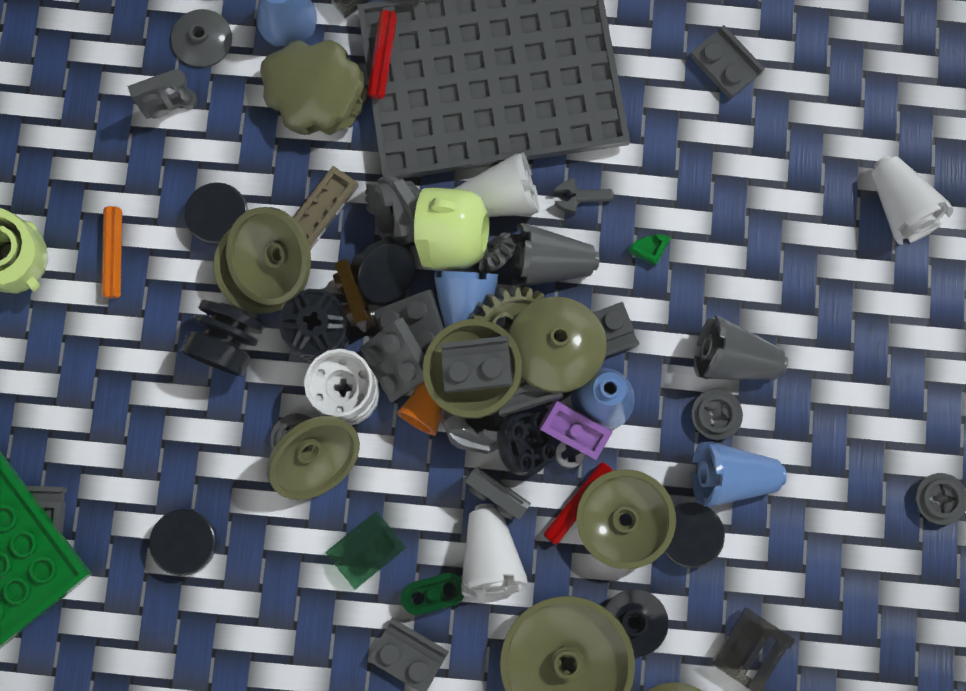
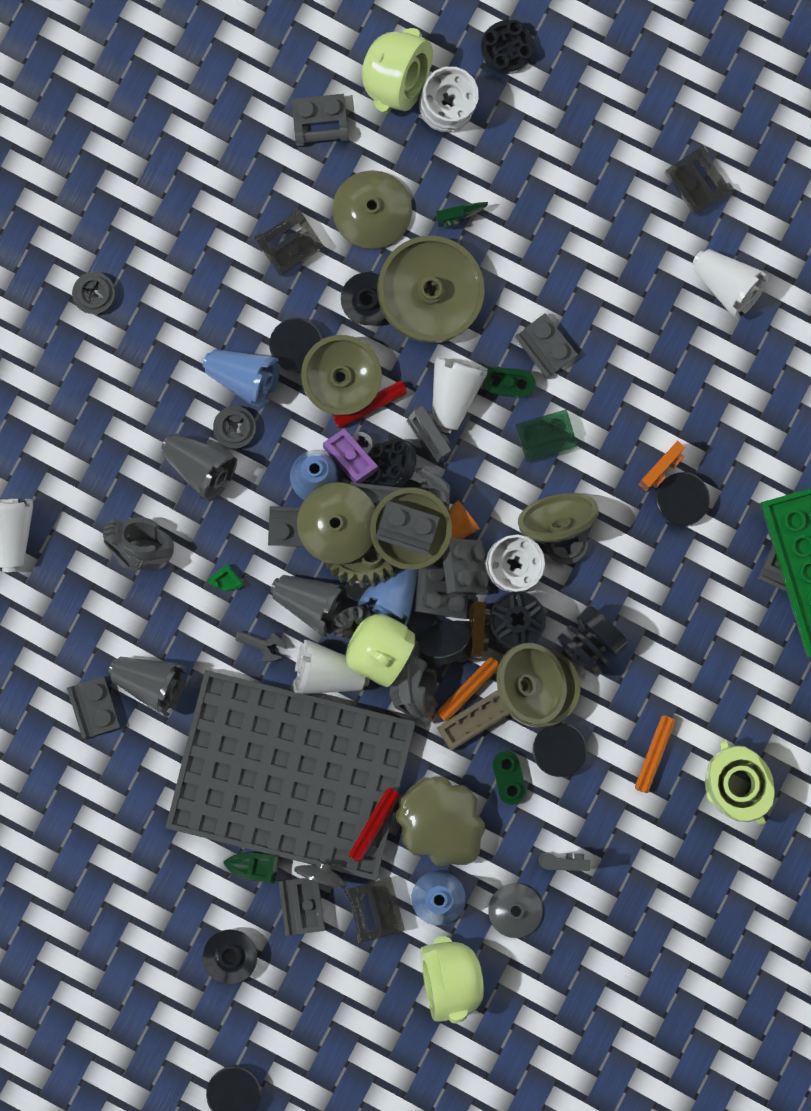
camera: 155 degrees left, 5 degrees up
none -> dark grey helmet [103,517,174,570]
none -> dark grey cone [108,656,187,716]
none -> orange axle [437,657,499,721]
none -> dark green plate [493,751,526,805]
none -> orange plate [638,440,686,491]

